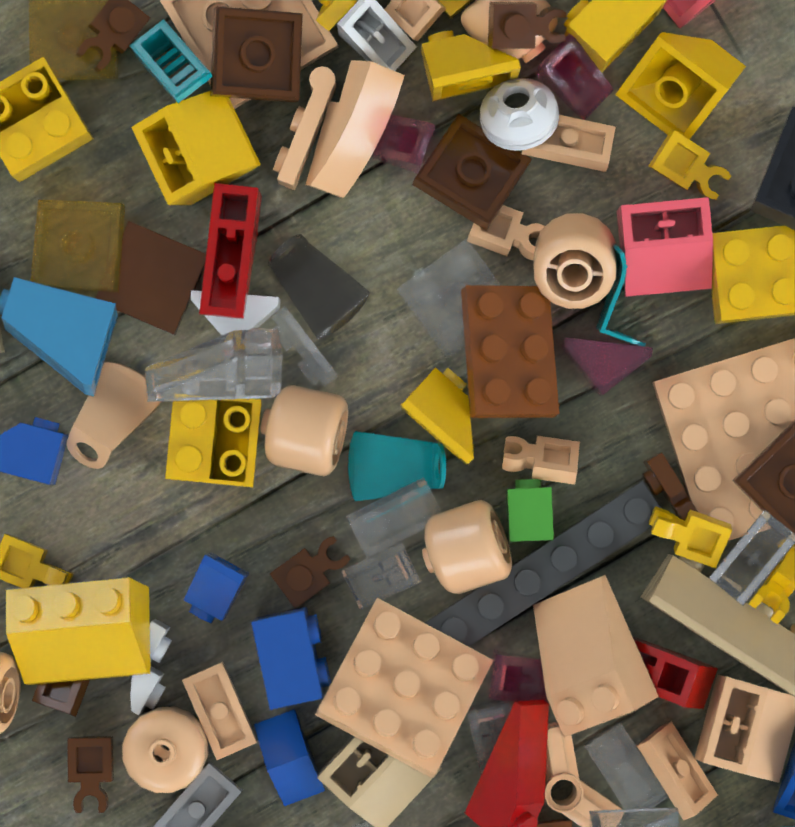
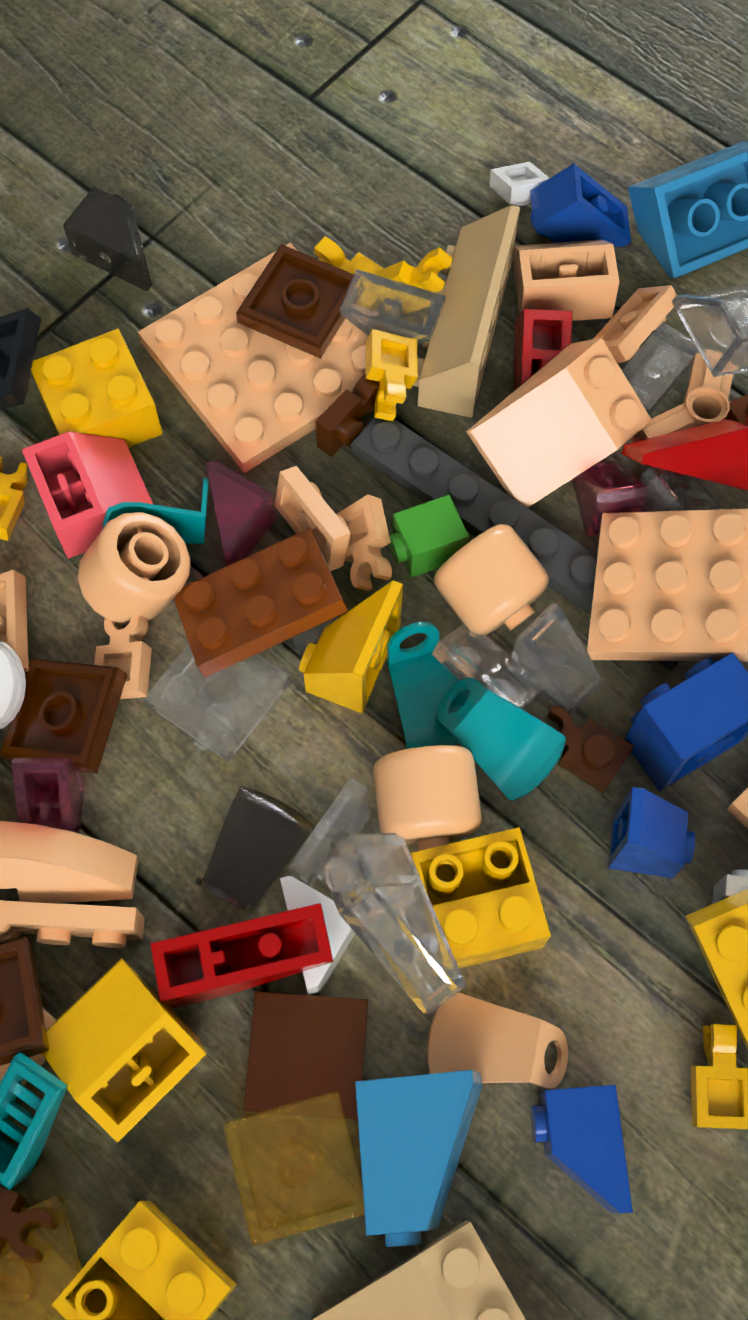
camera: 110 degrees left, 20 degrees down
none -> light nougat plate [275,466,351,571]
none -> teal piece [437,677,566,801]

